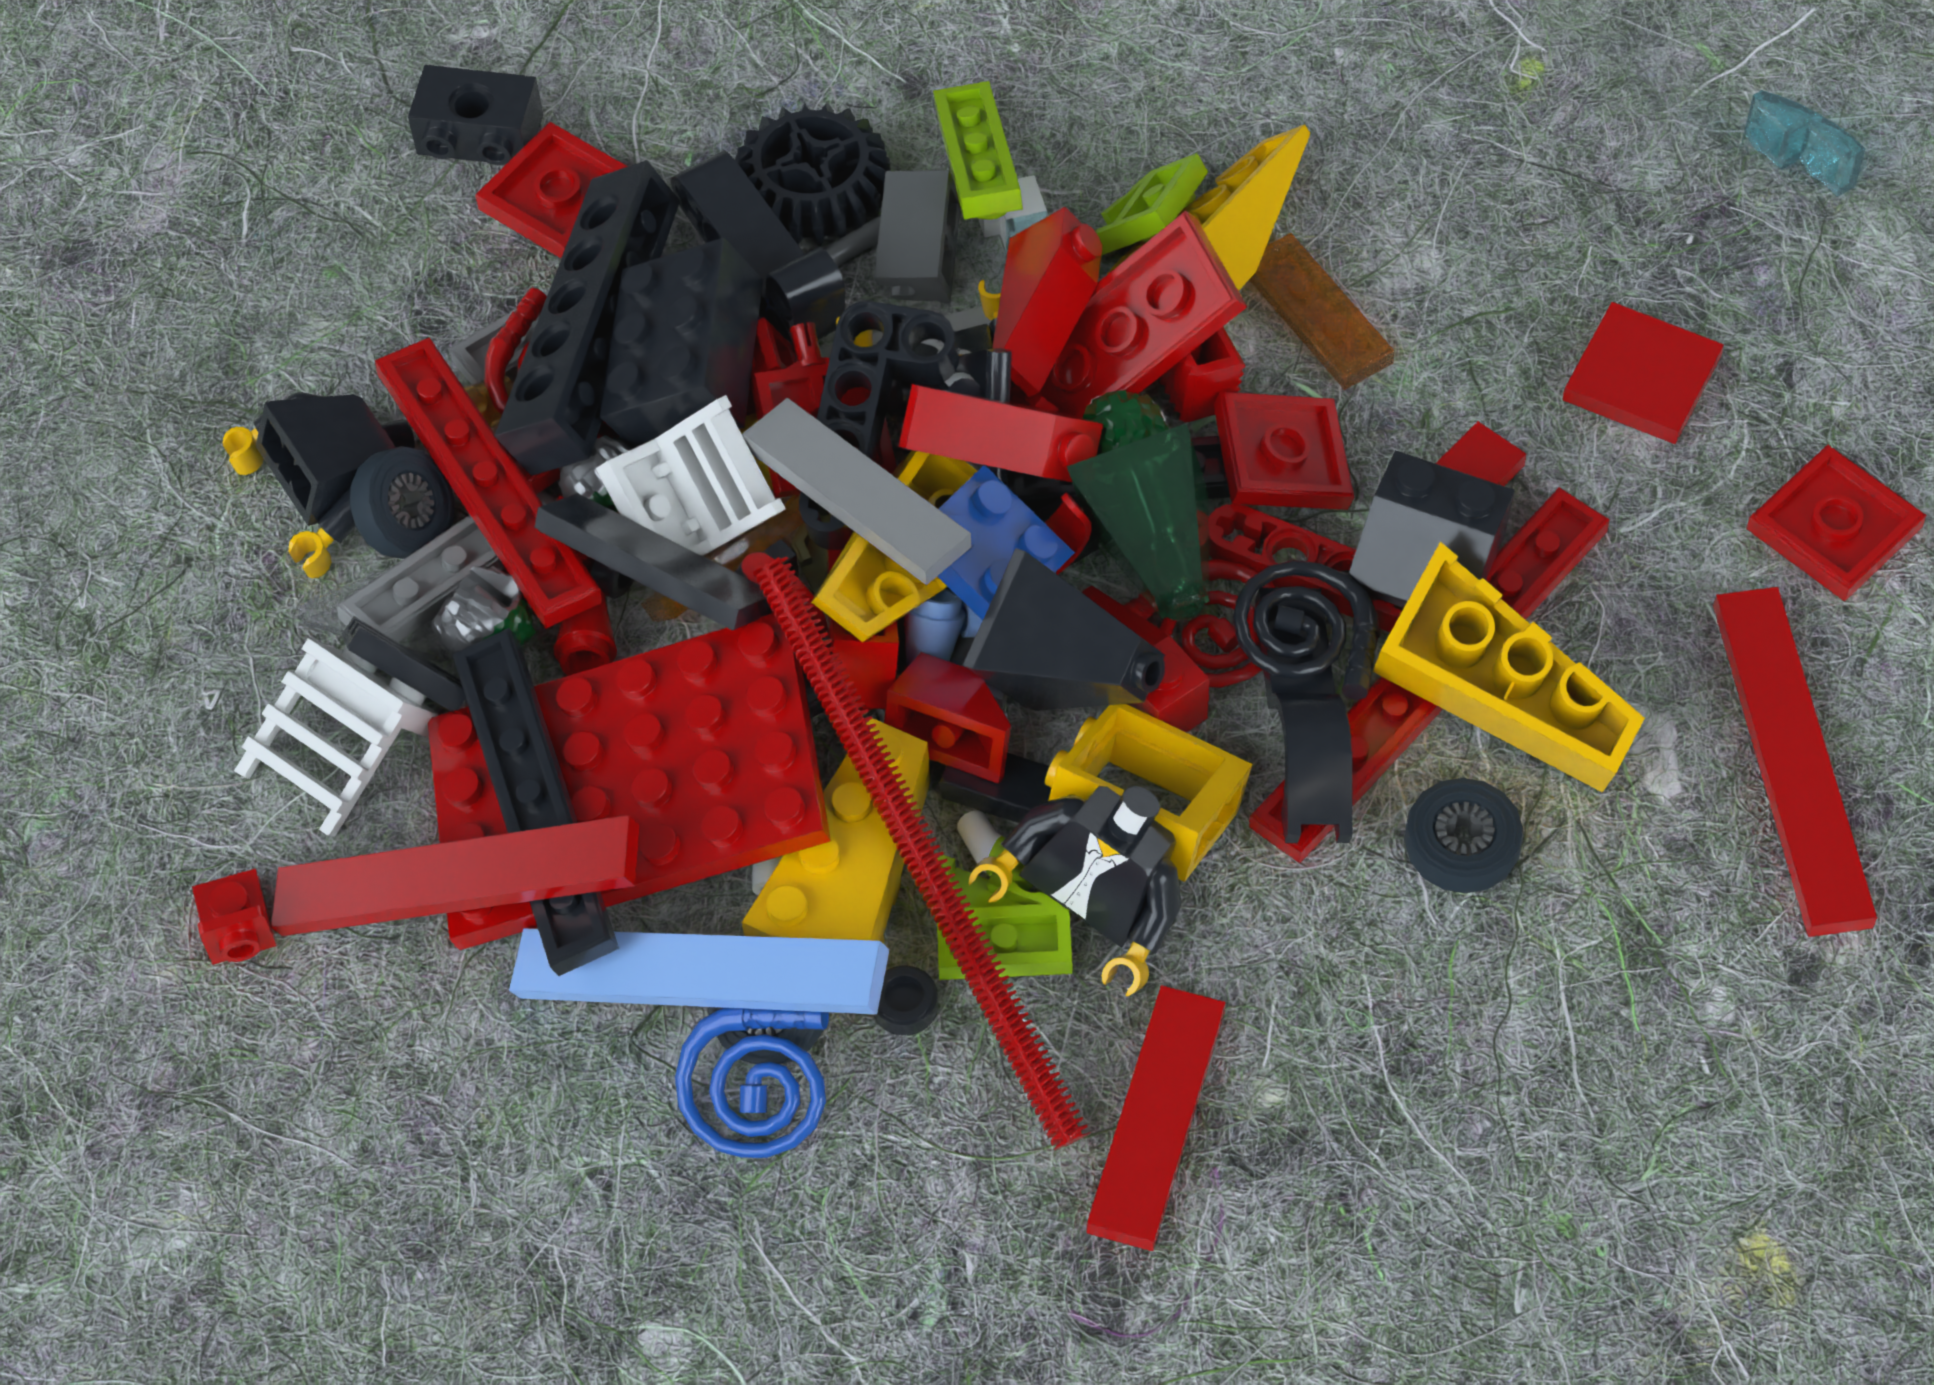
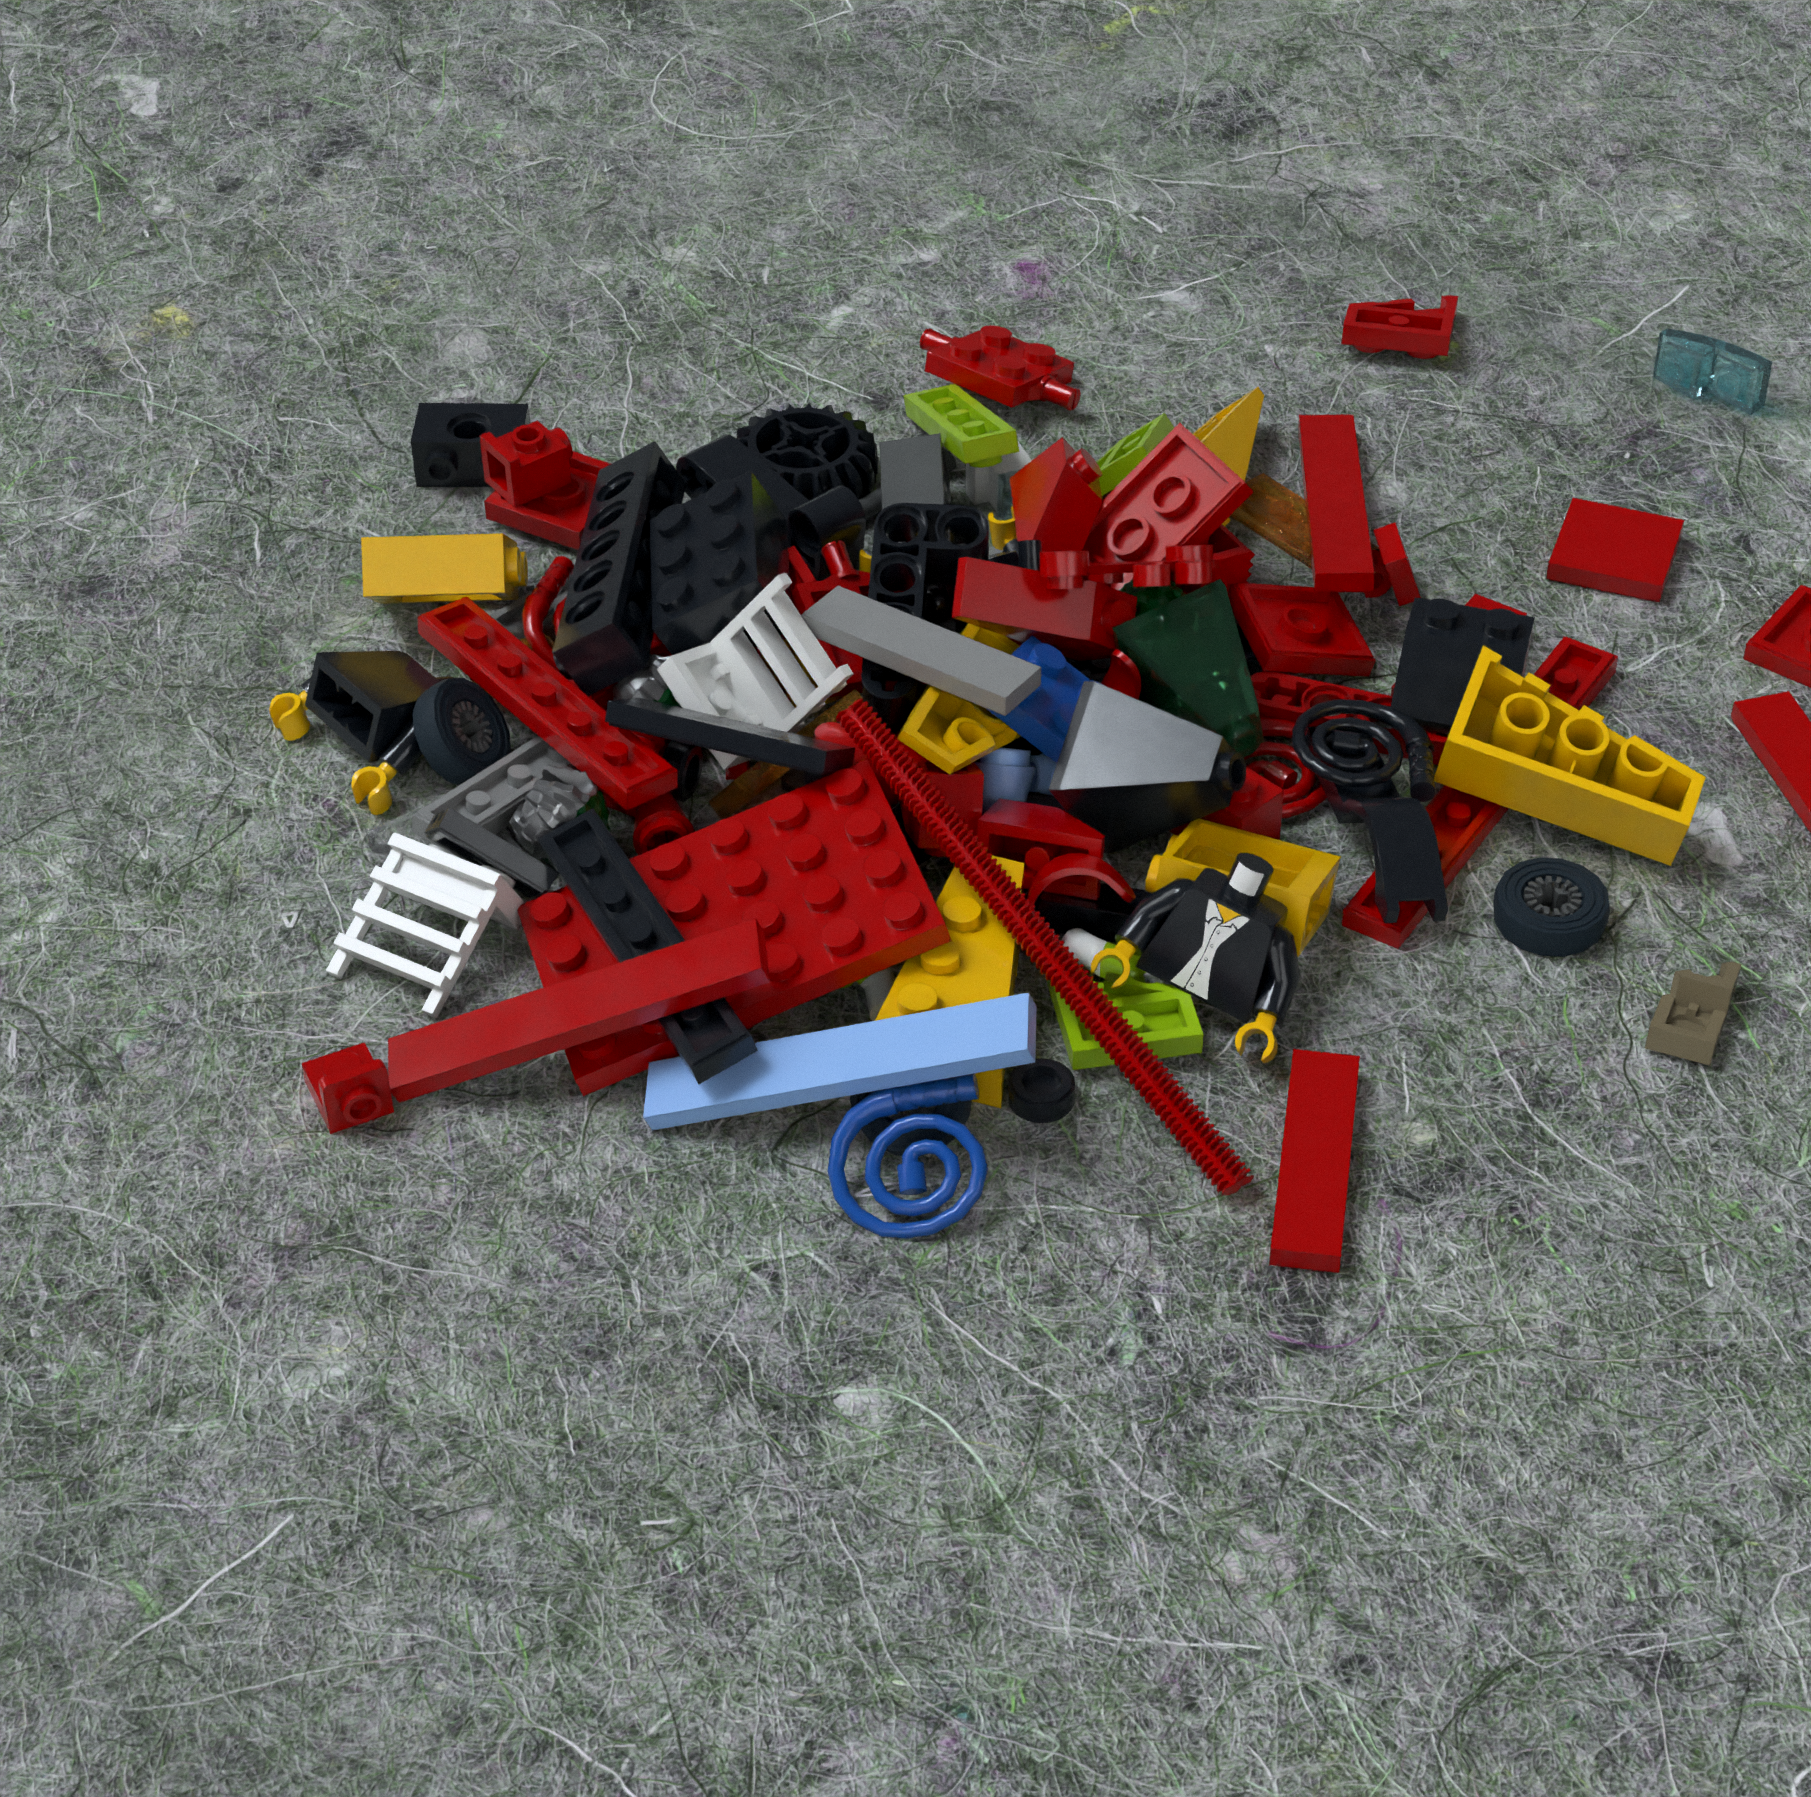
camera: 10 degrees left, 15 degrees down
none -> yellow window [361,533,528,604]
none -> red brick [479,420,573,508]
none -> red plate [919,325,1081,411]
none -> red helmet [1026,853,1136,906]
none -> red plant [1039,545,1219,589]
none -> red tile [1298,414,1374,592]
none -> red wing [1341,295,1458,359]
none -> red tile [1364,522,1421,607]
none -> dark tan slope [1645,962,1742,1066]

